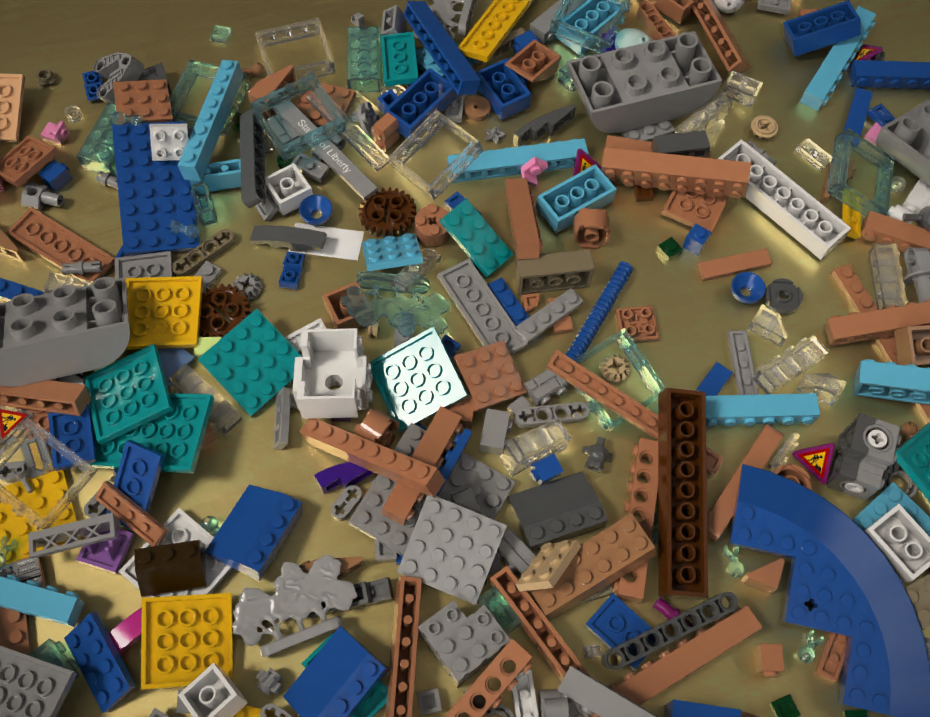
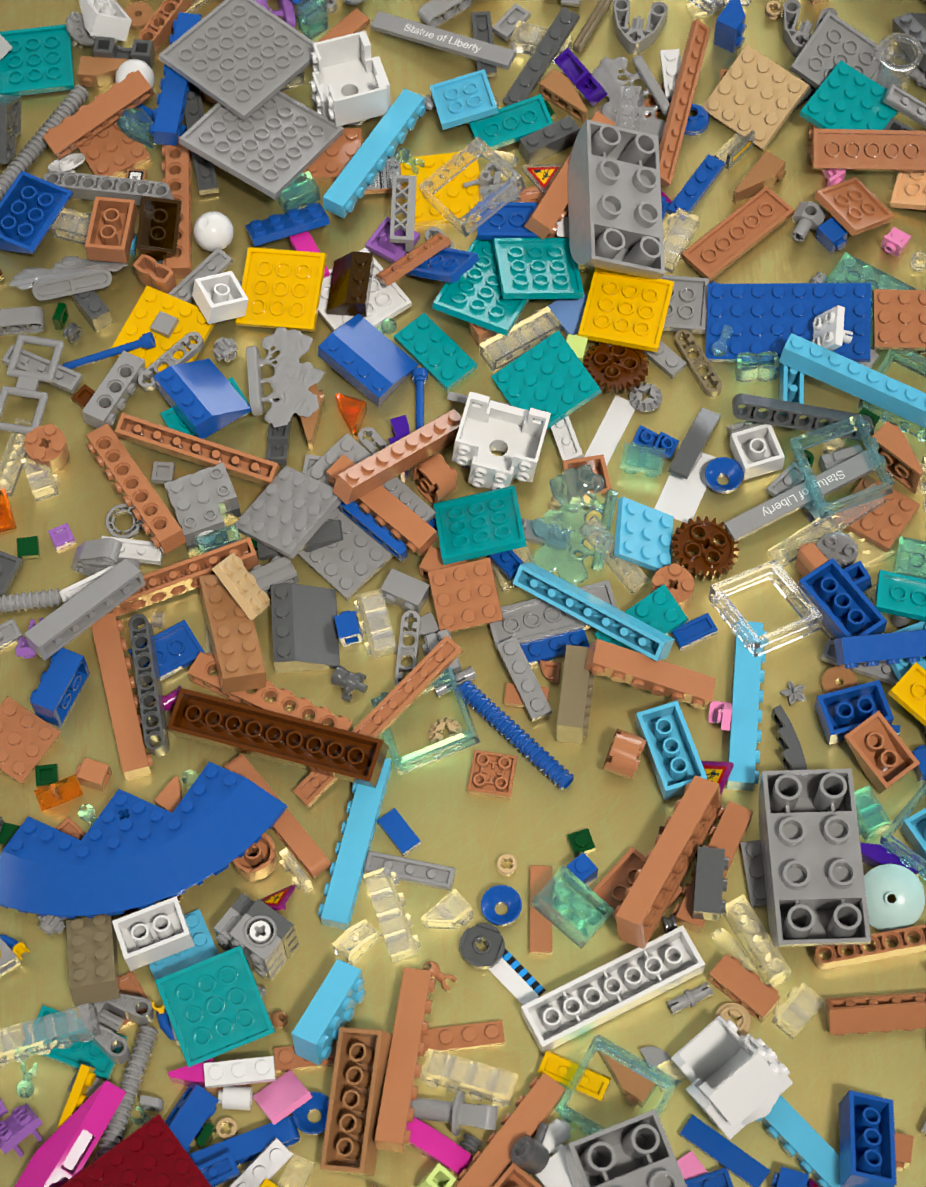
camera: 110 degrees right, 0 degrees up
light grey pin [61,260,103,275] -> none
clear light blue arm [112,111,141,126] -> none
none -> clear orange slope [34,774,83,811]
none -> clear orange slope [335,393,367,437]
none -> teal plate [394,313,477,392]
none -> blue piece [412,368,428,430]
none -> nougat arm [422,961,457,992]
none -> white sticker [488,948,546,1005]
none -> tan bush [497,854,517,876]
none -> medium azure brick [512,562,675,661]
none -> clear light blue brick [530,865,615,949]
none -> white sticker [584,395,635,466]
none -> clear light blue brick [620,442,666,478]
none -> light grey tile [640,1046,671,1071]
none -> white piece [671,1015,793,1140]
none -> nougat brick [707,954,780,1023]

